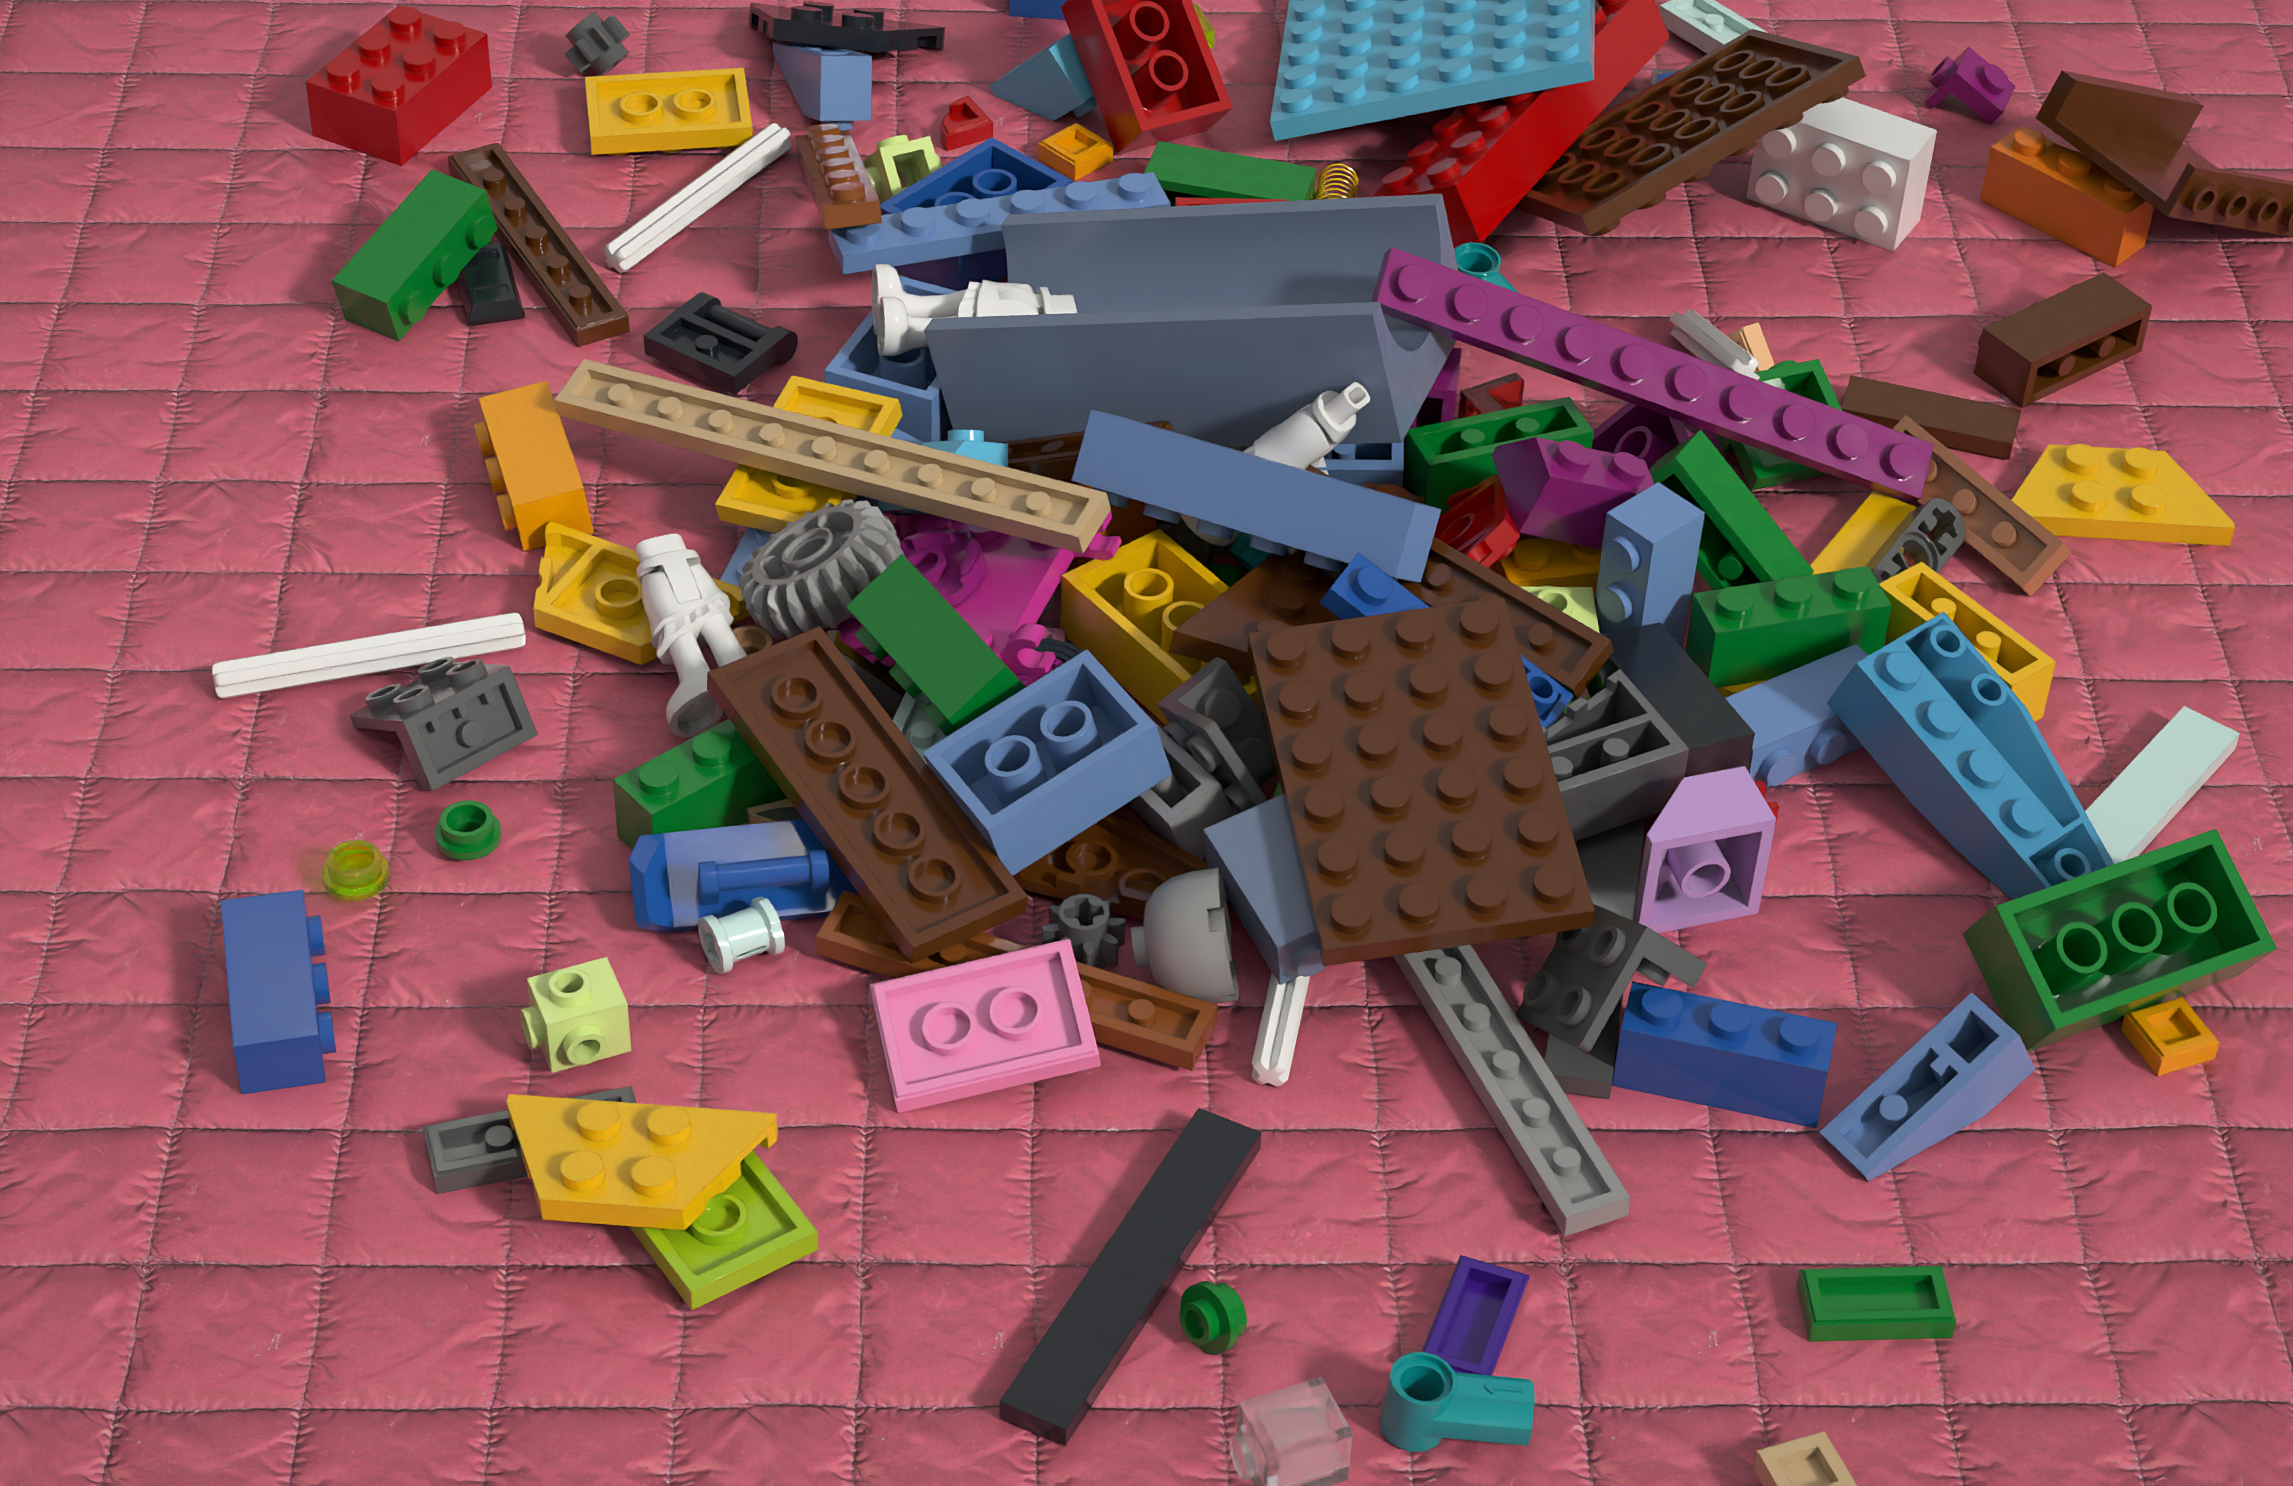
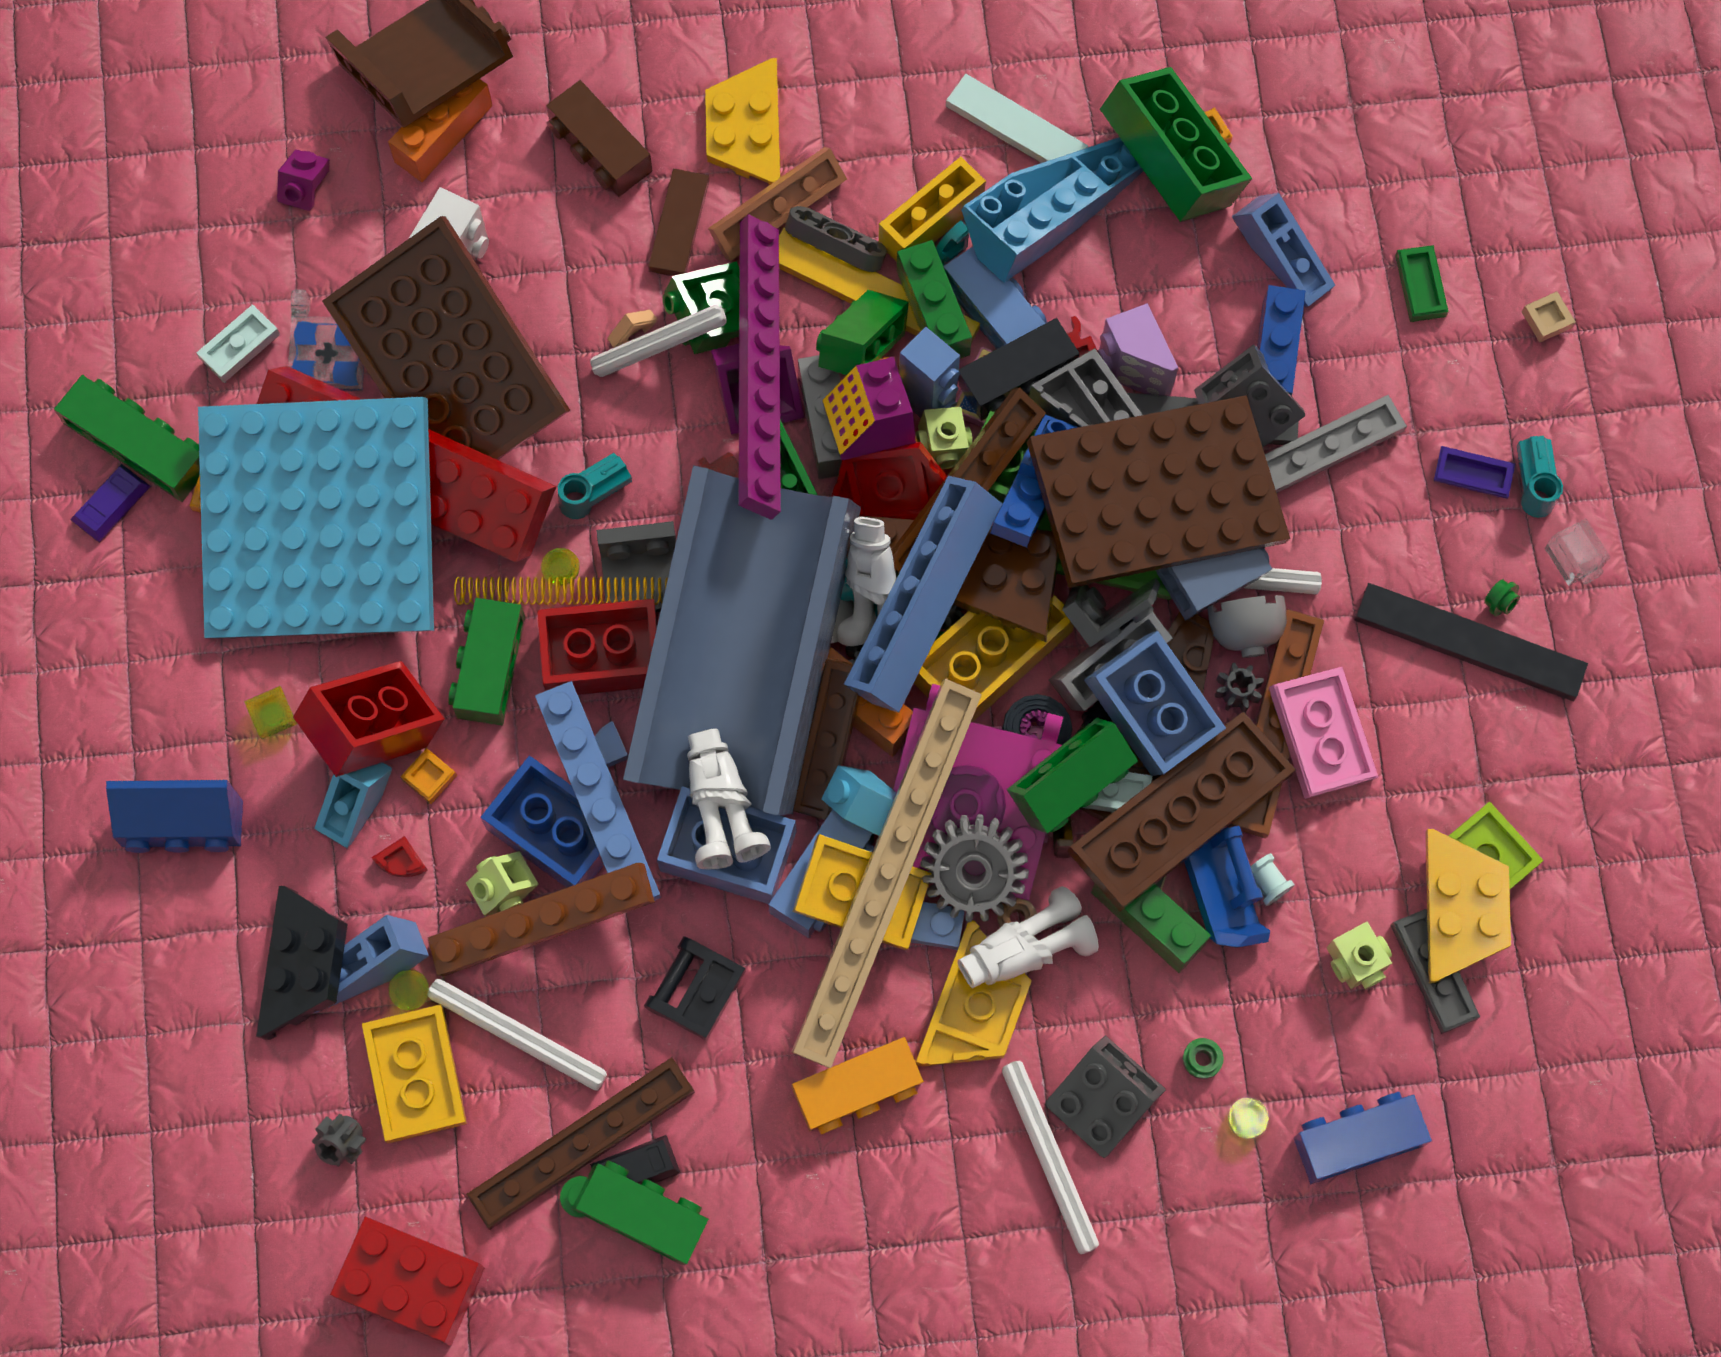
camera: 95 degrees left, 30 degrees up
none -> clear neon green plate [389,970,429,1010]

